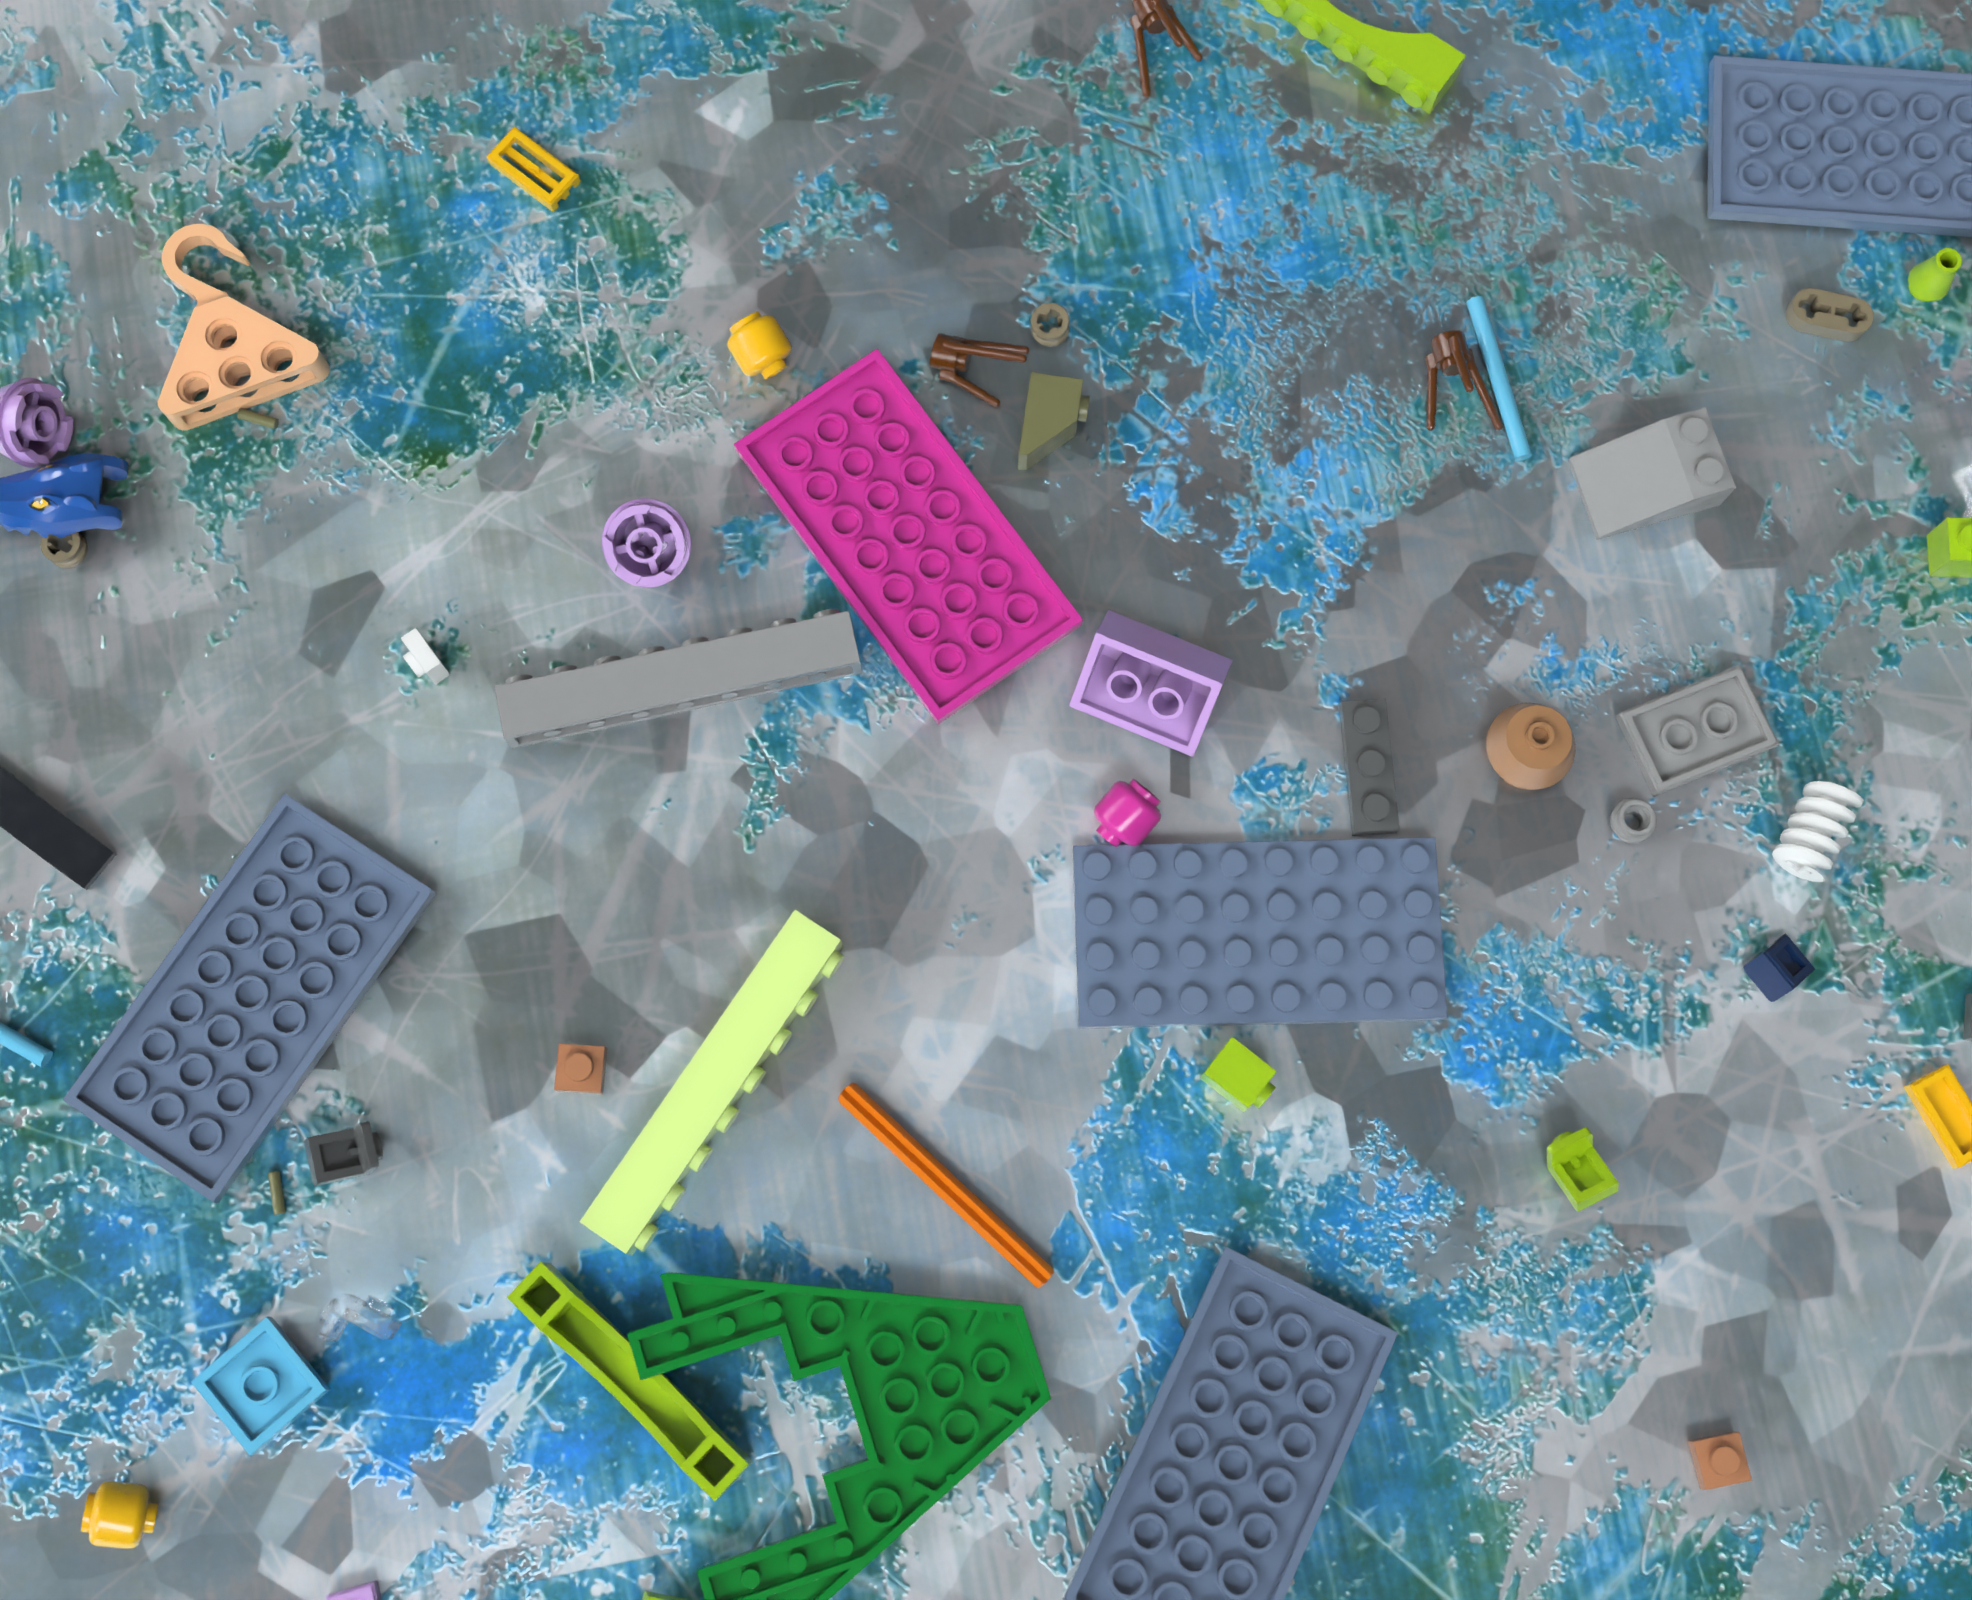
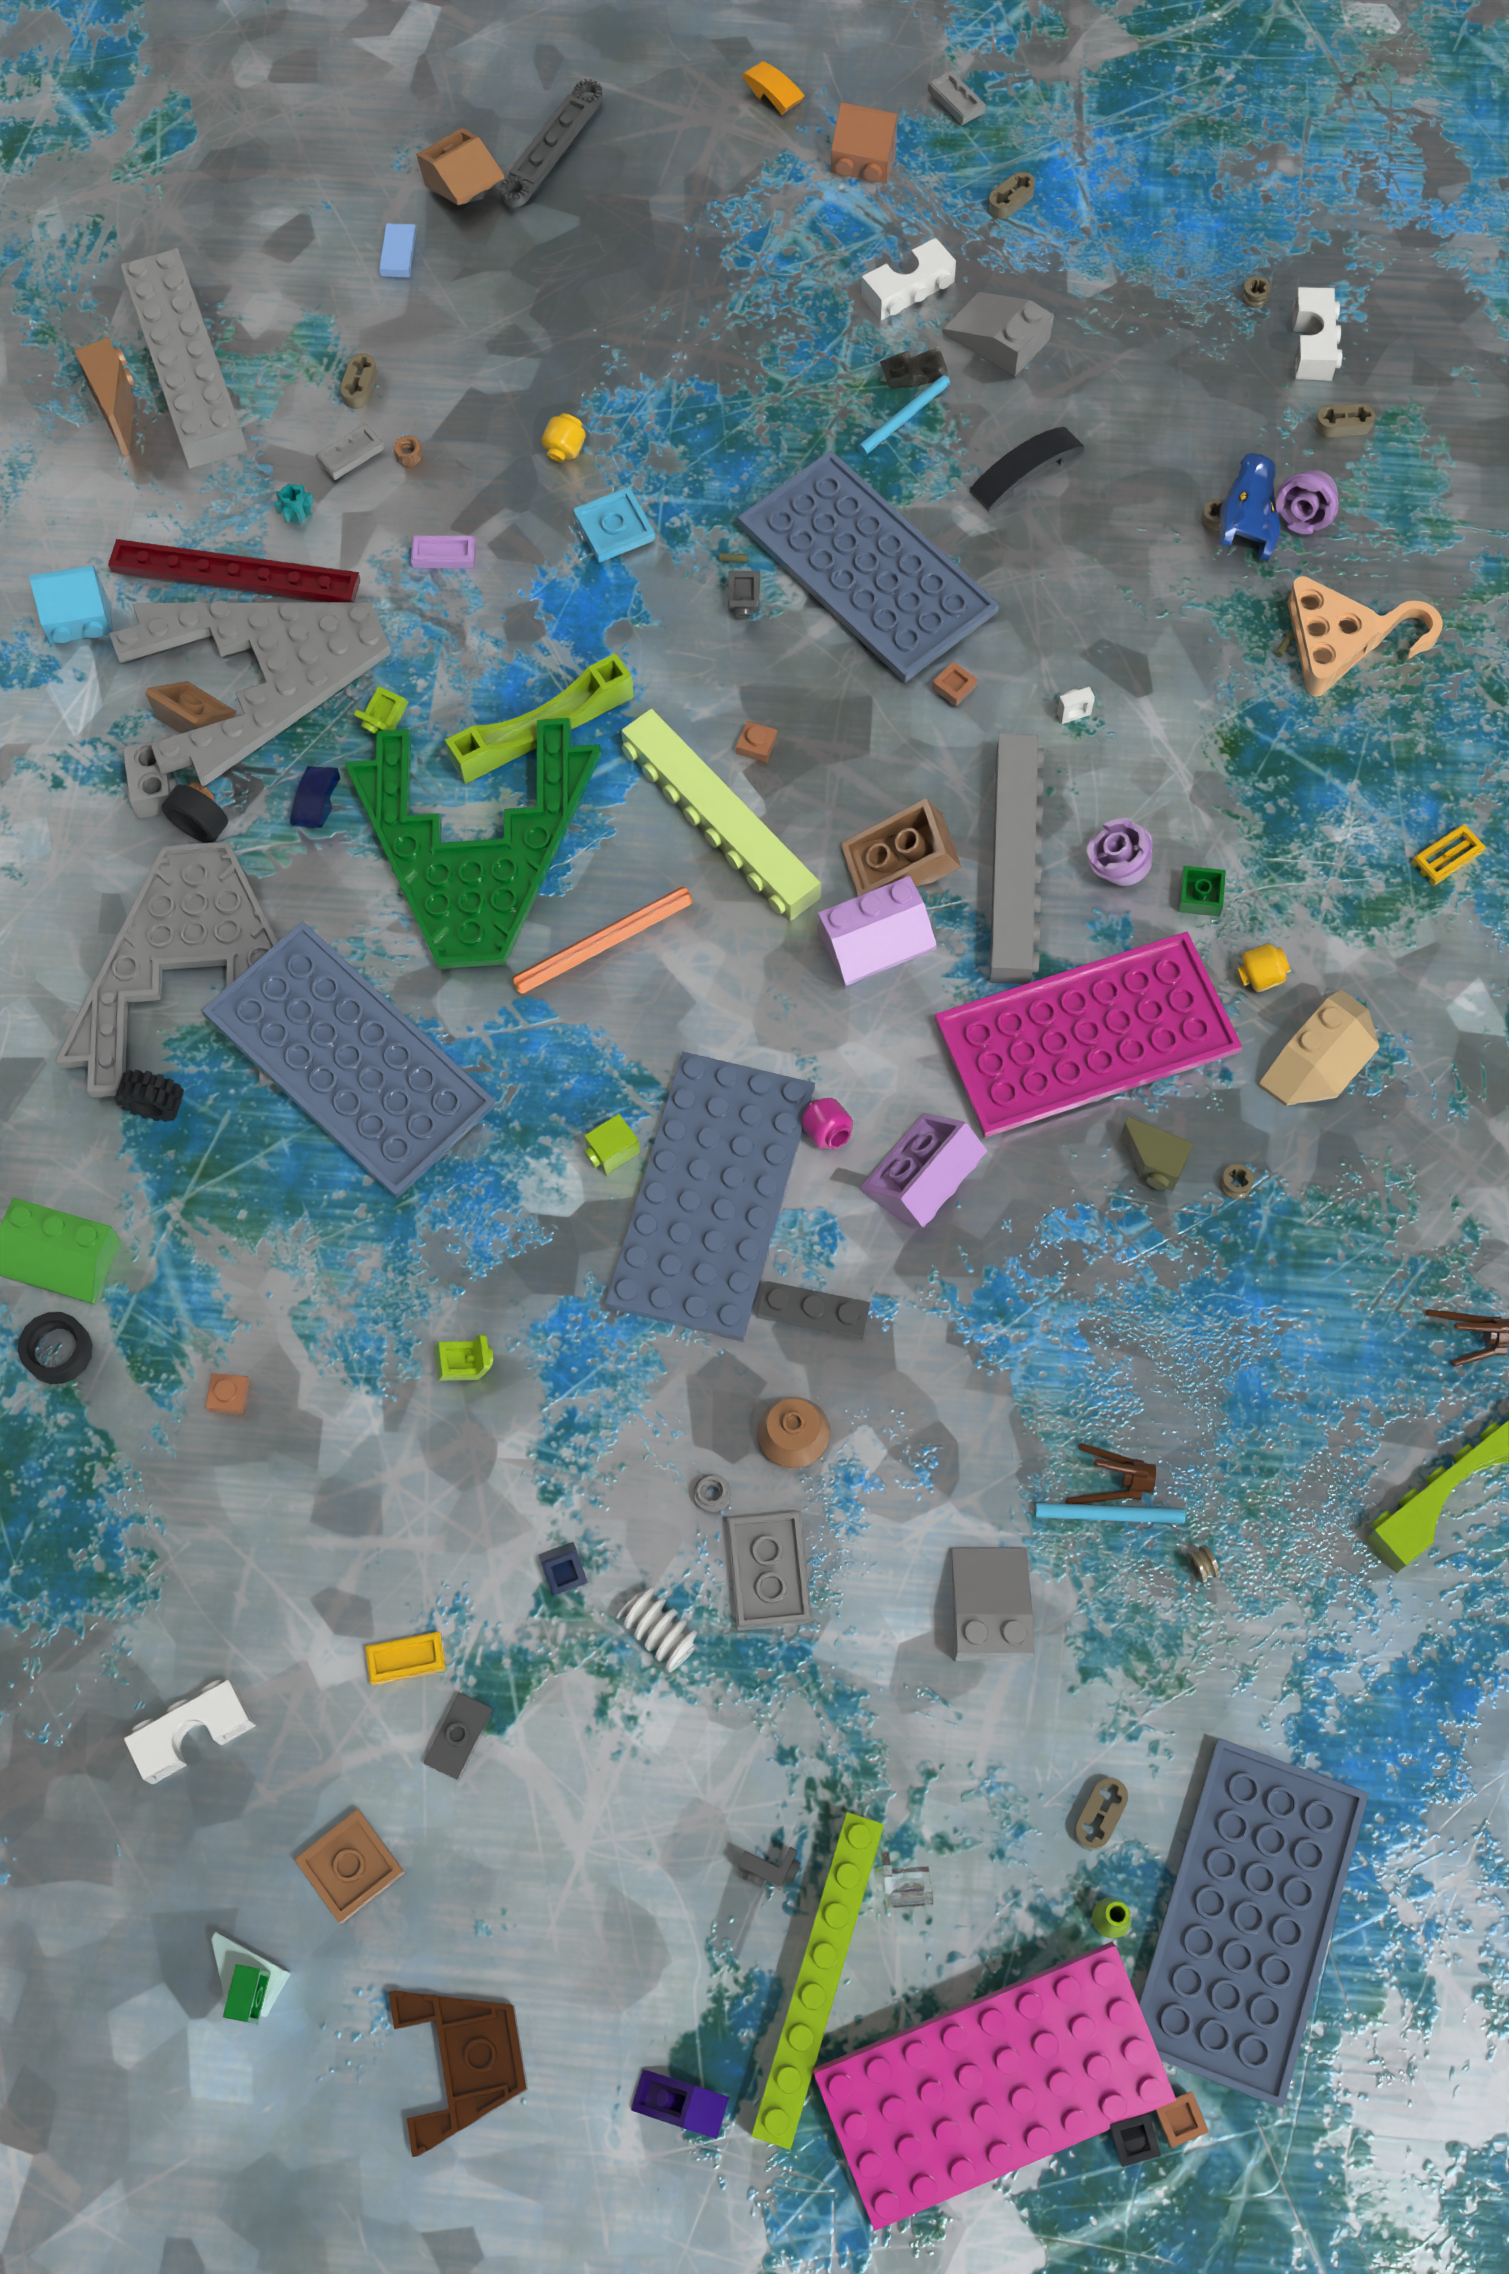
camera: 110 degrees right, 10 degrees down
clear bracket [318,1294,402,1341] -> none
reddish brown plant [930,333,1029,407] -> none
none -> lavender slope [817,876,937,986]
none -> medium nougat slope [841,798,962,896]
none -> nougat plate [932,661,978,707]
none -> green piece [1178,866,1226,917]
none -> dark tan bush [1186,1545,1220,1584]
none -> tan wedge [1258,989,1380,1106]

